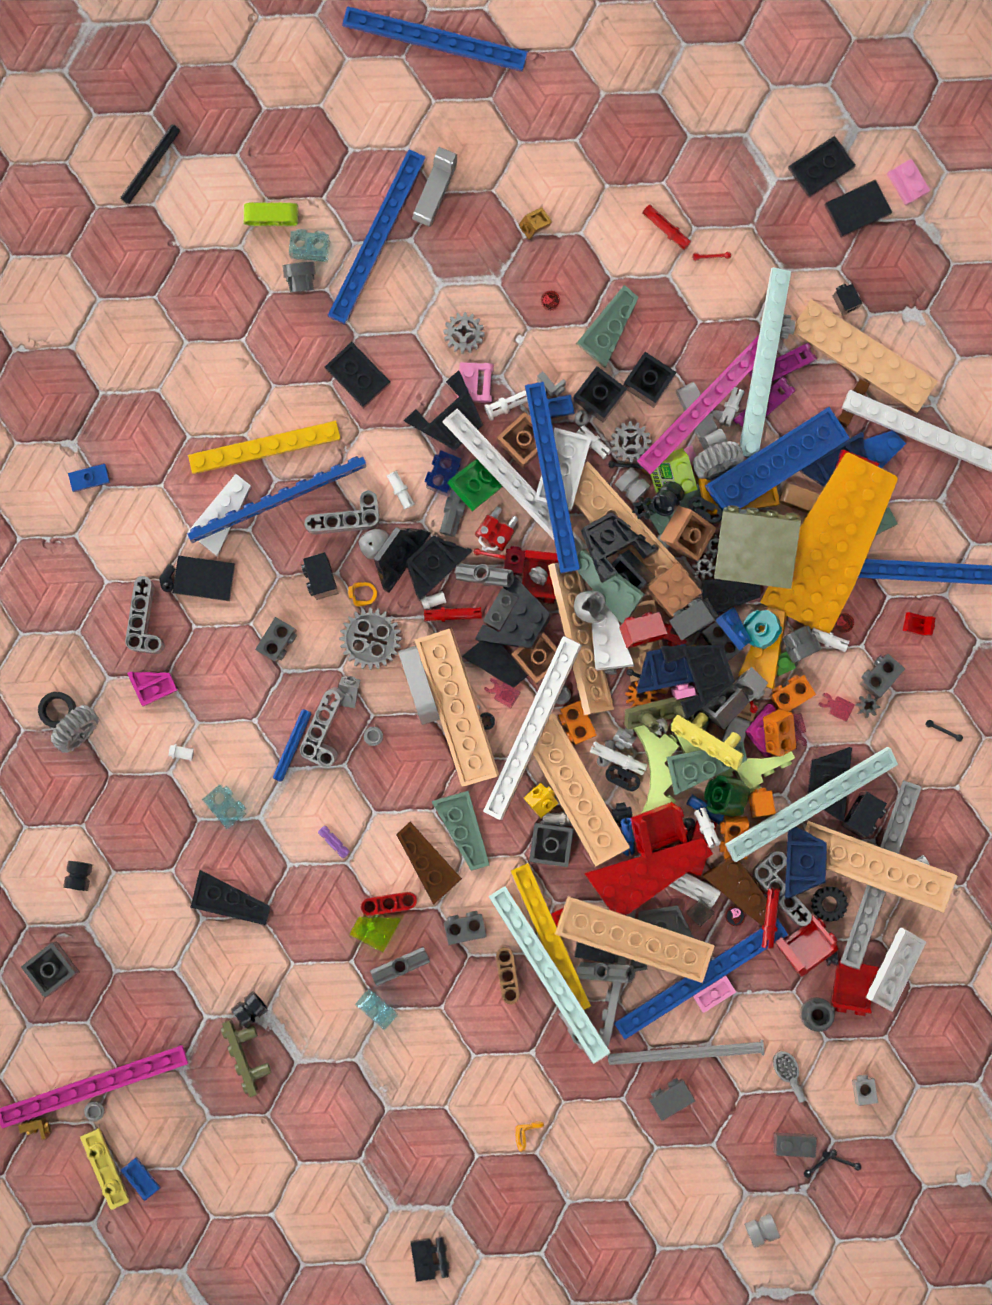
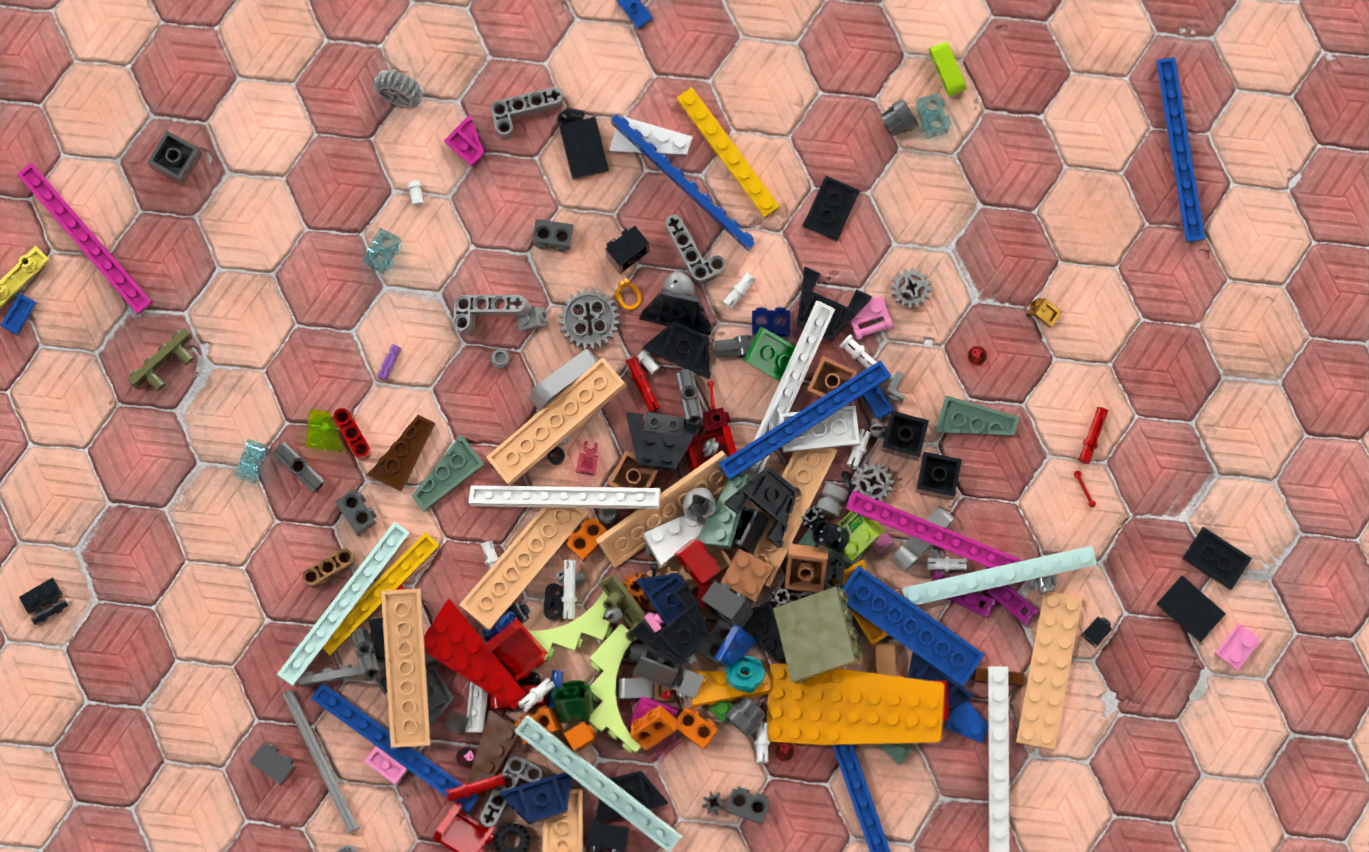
camera: 70 degrees right, 5 degrees down
pearl gold bracket [18,1117,51,1140] -> none
black tyre [38,692,76,728] -> none
black wheel [63,860,93,891] -> none
light grey plate [84,1101,104,1121] -> none
black wing [190,870,271,925] -> none
black wheel [231,991,268,1028] -> none
blue axle [273,709,311,782] -> none
blue plate [328,149,426,325] -> none
light grey beam [412,147,457,227] -> none
black wing [462,642,528,688] -> none
red piece [475,506,518,552] -> none
light orange piece [515,1121,544,1151] -> none
yellow brick [524,783,559,818] -> none
dark grey brick [529,823,573,867] -> none
light grey gear [613,727,637,750] -> none
sand green wing [666,742,747,795] -> none
light yellow plate [671,712,744,770] -> none
light grey gear [693,441,744,480] -> none
clear pink plate [818,693,855,722] -> none
red bracket [903,612,936,636] -> none

